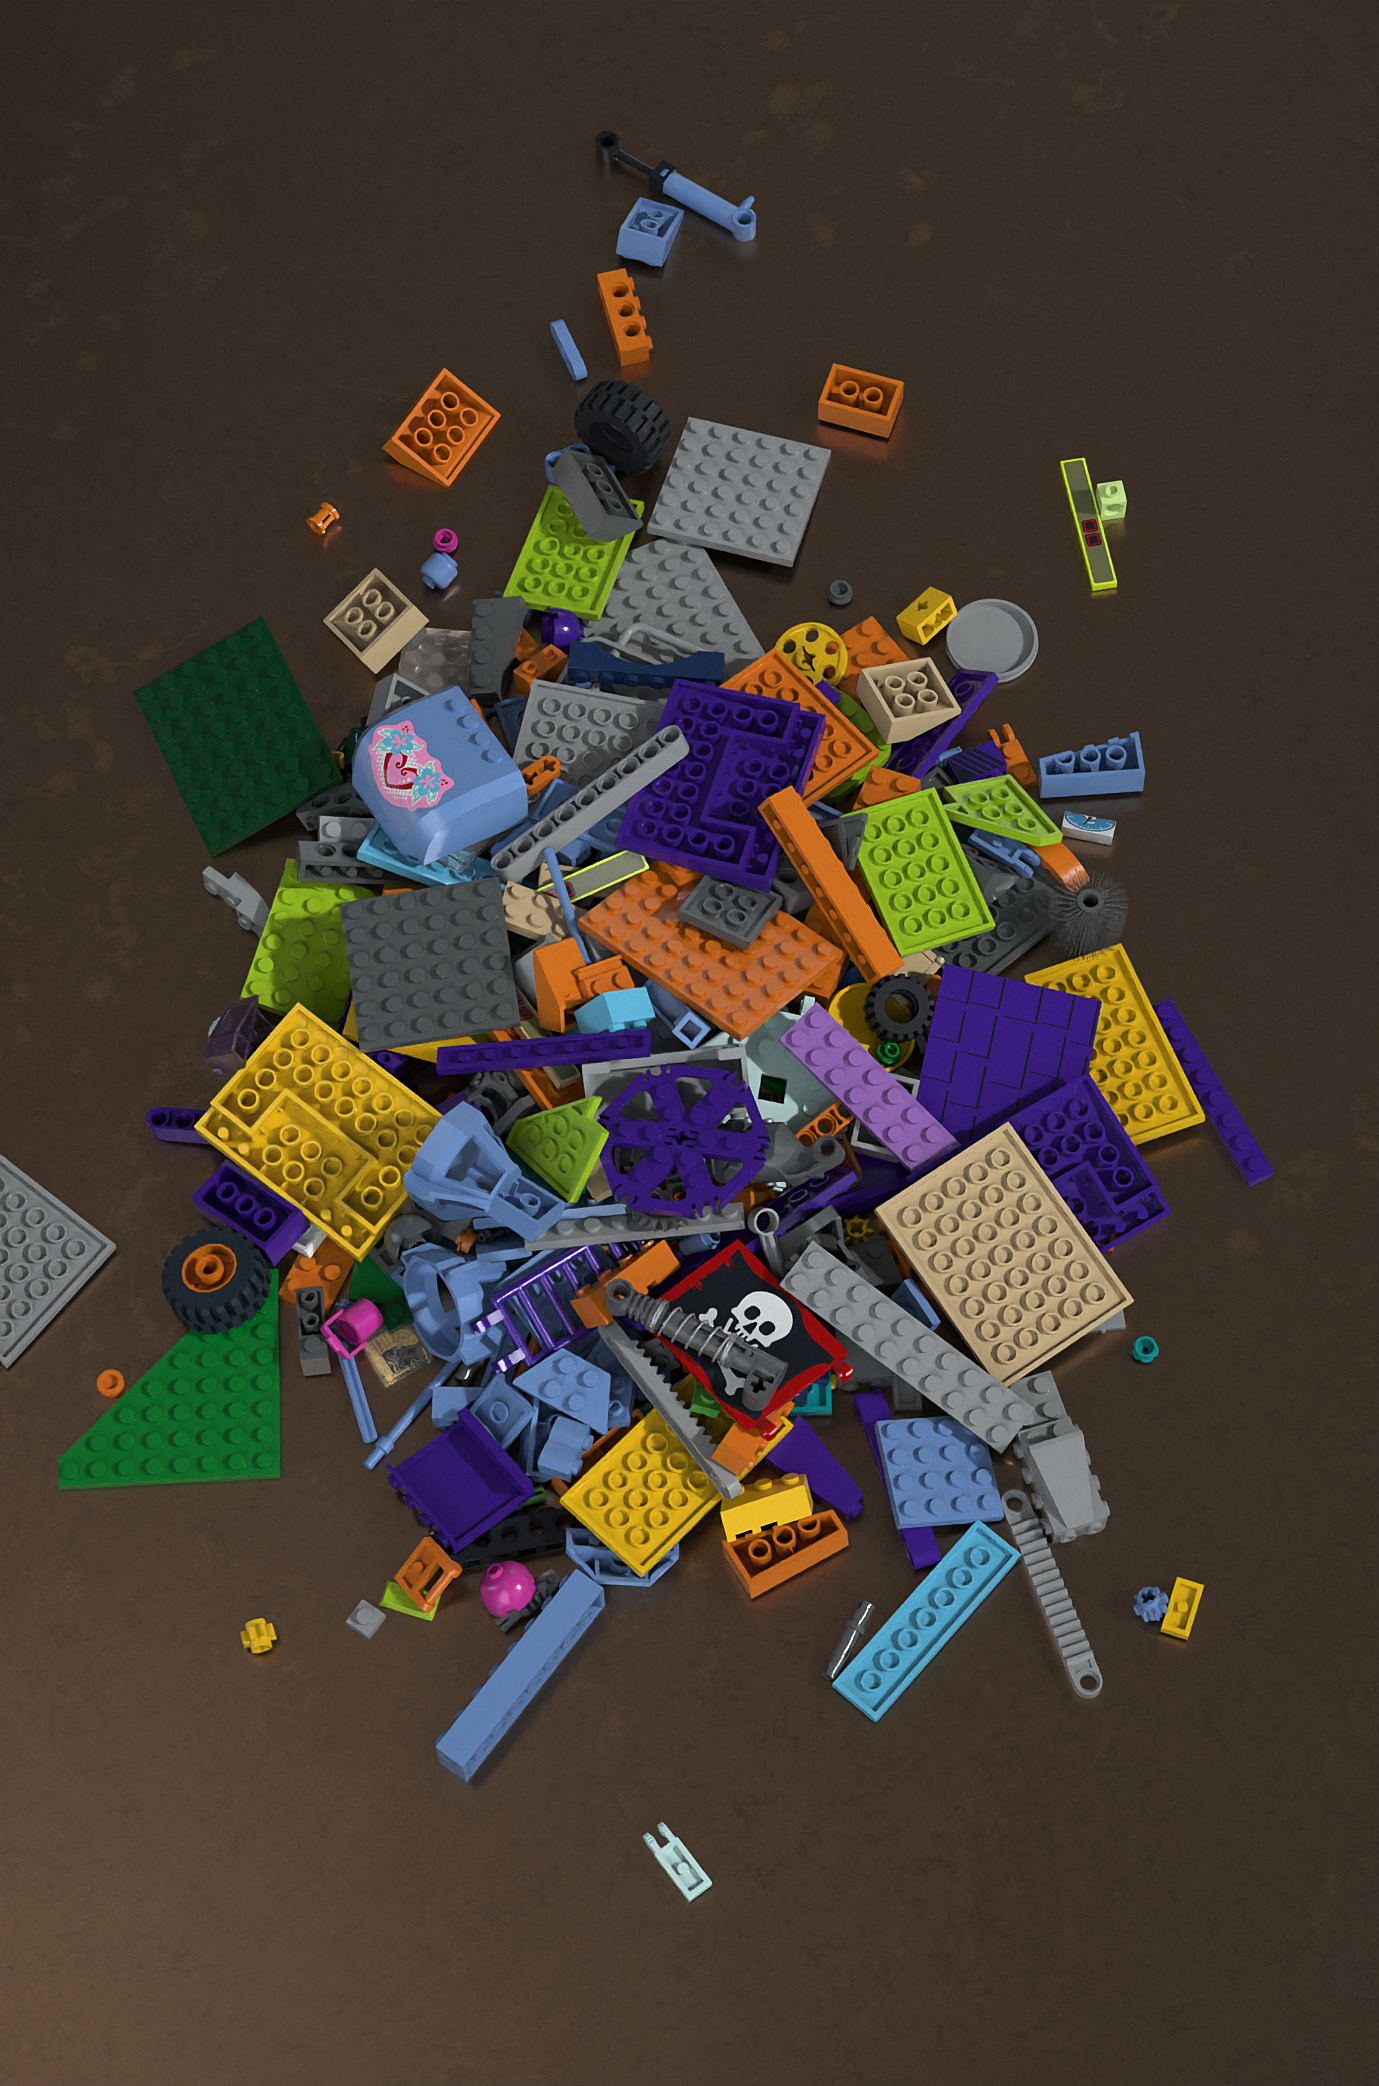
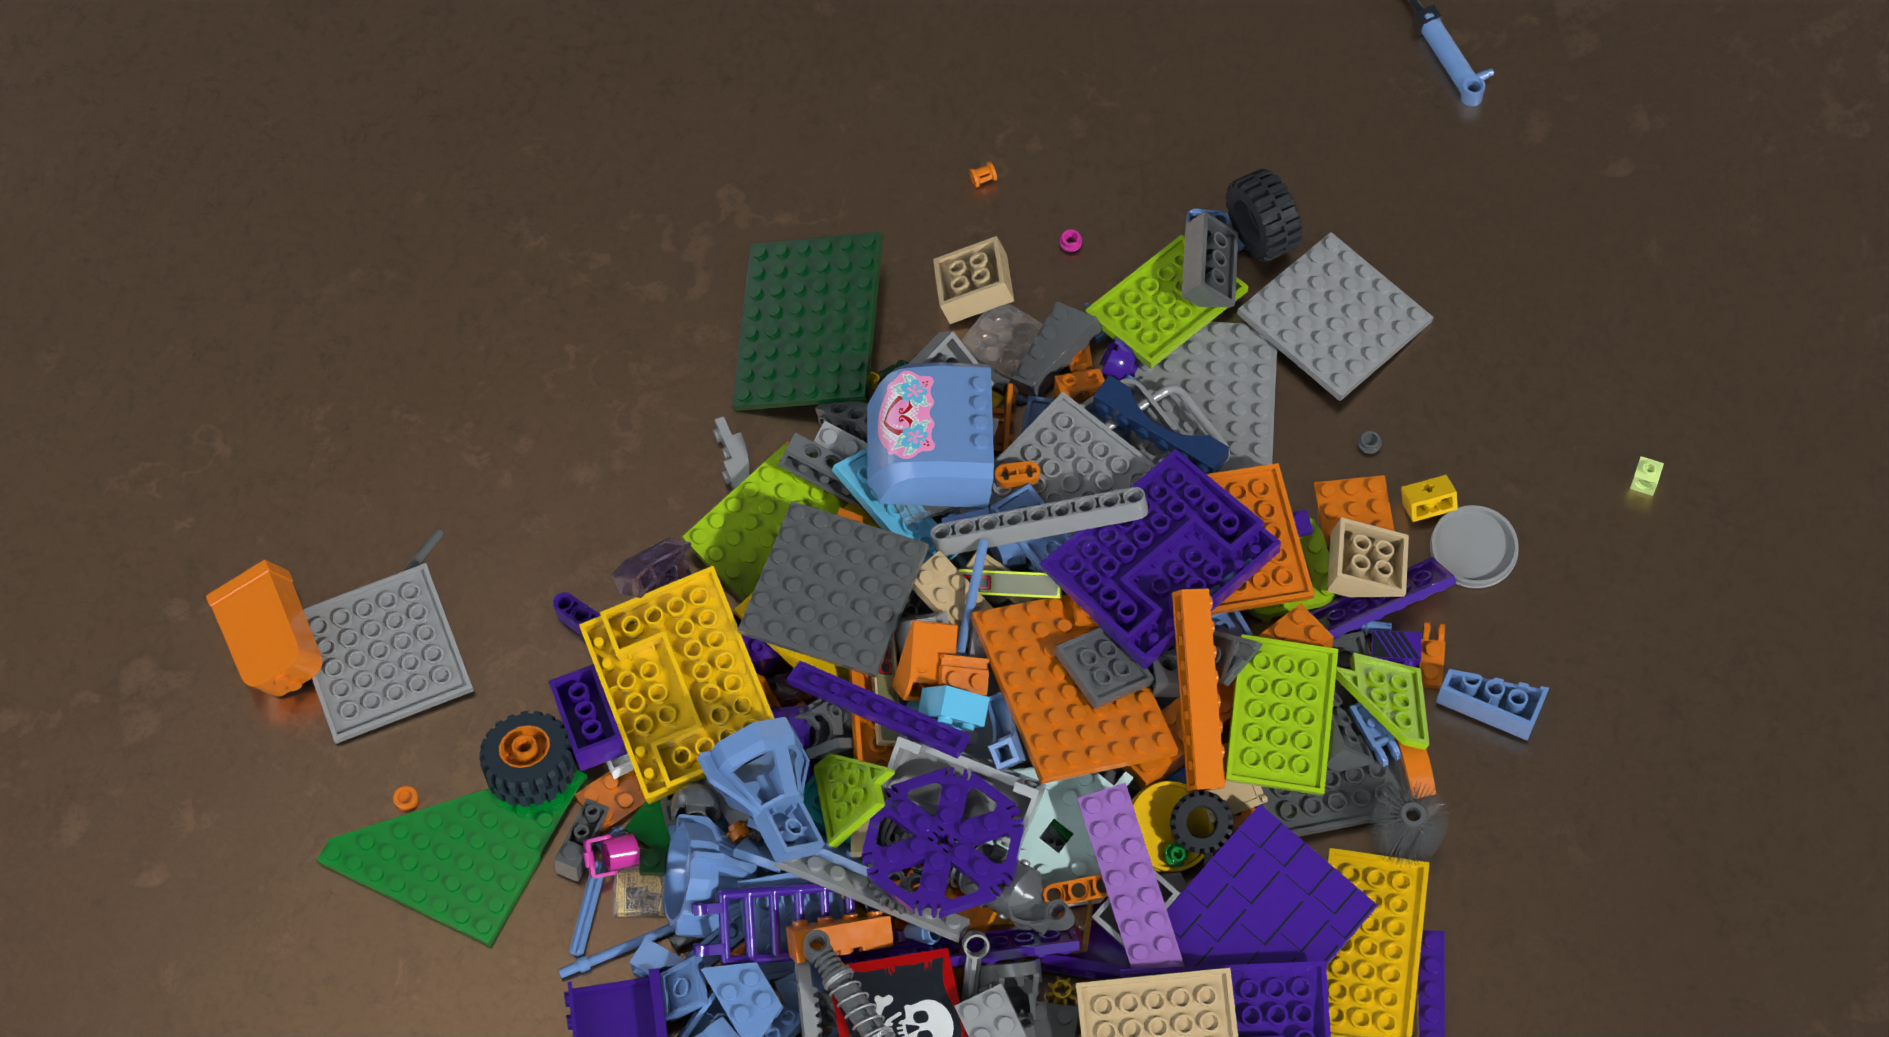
camera: 30 degrees right, 0 degrees up
orange slope [381,368,501,488] -> none
medium blue head [421,552,458,590] -> none
medium blue beam [550,319,587,381] -> none
orange brick [597,268,653,366] -> none
medium blue slope [616,197,685,267] -> none
yellow wedge [774,622,848,687] -> none
orange brick [818,363,904,438] -> none
tile [1060,458,1117,591] -> none
slope [1061,811,1116,845] -> none

